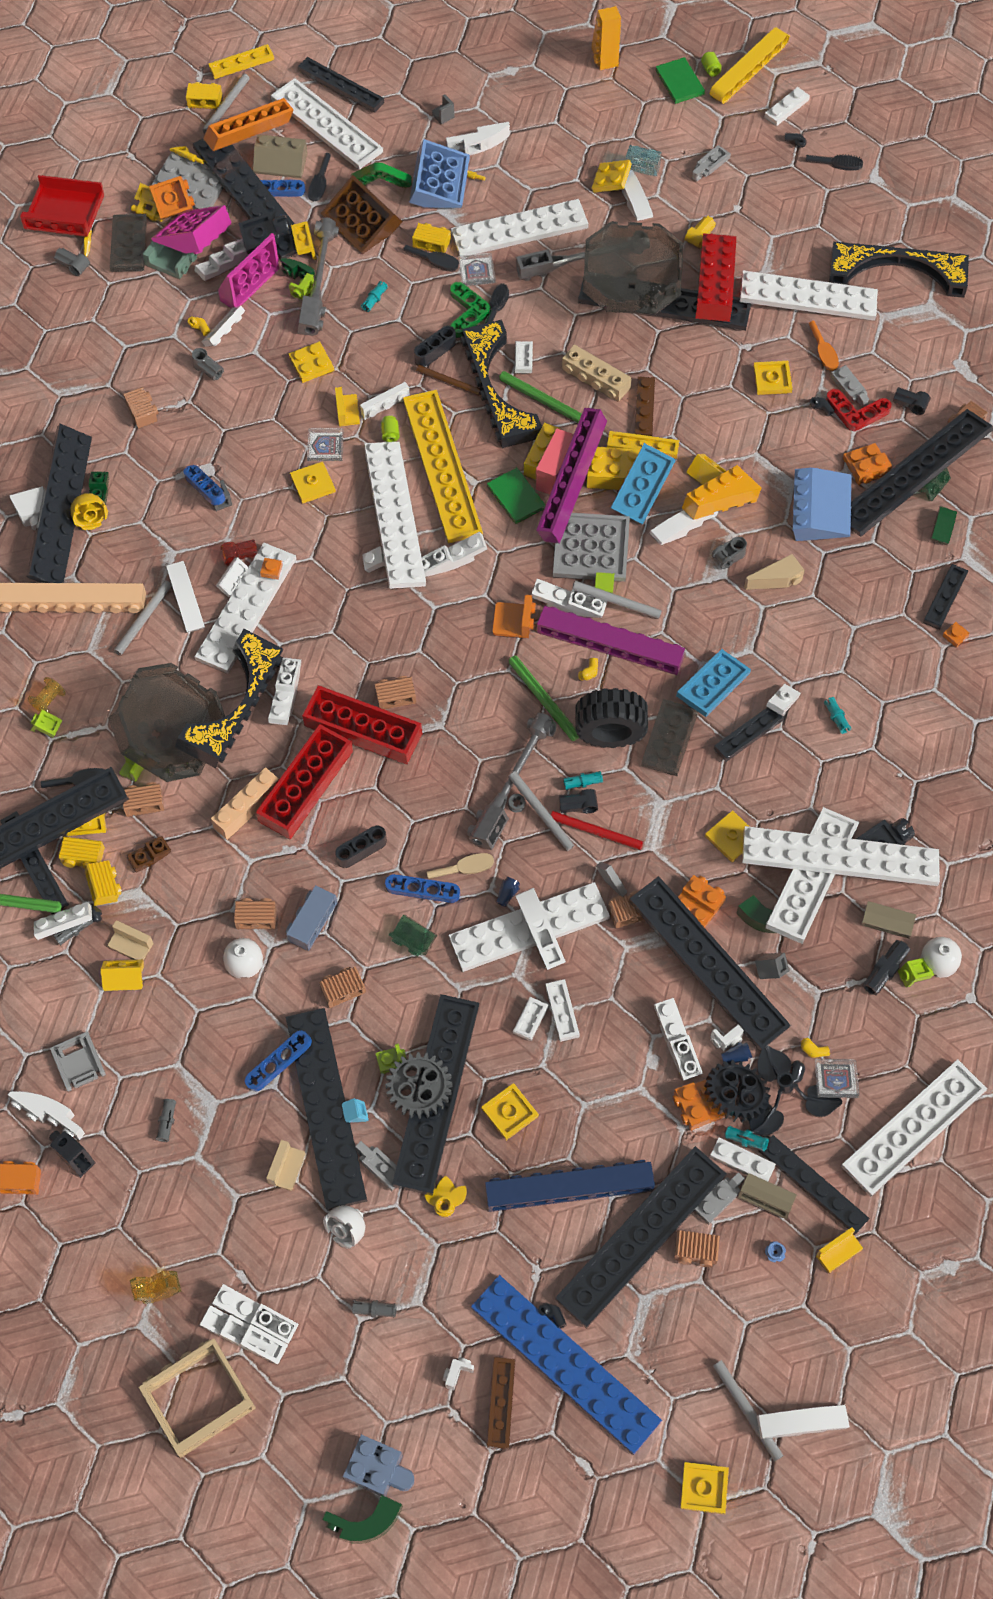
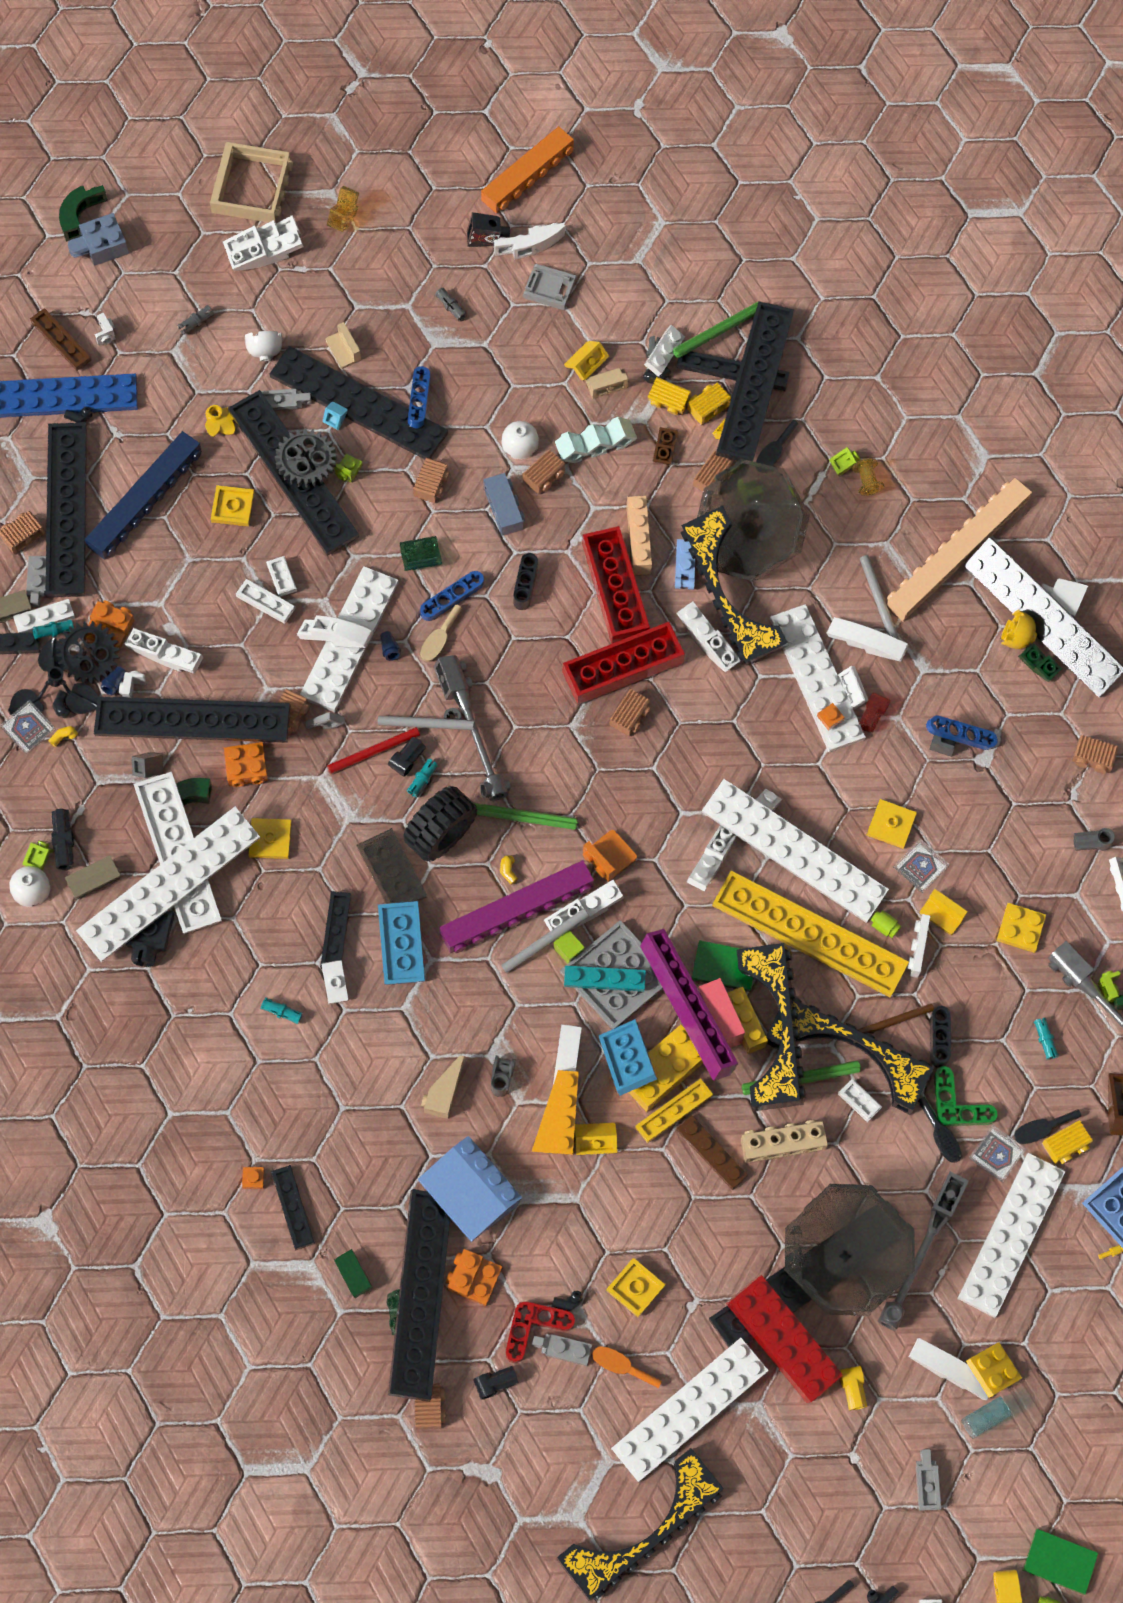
camera: 130 degrees right, 5 degrees up
none -> light aqua brick [555,417,637,463]
none -> teal plate [564,966,646,992]
none -> light blue plate [675,539,695,590]
none -> black arch [737,943,806,1111]

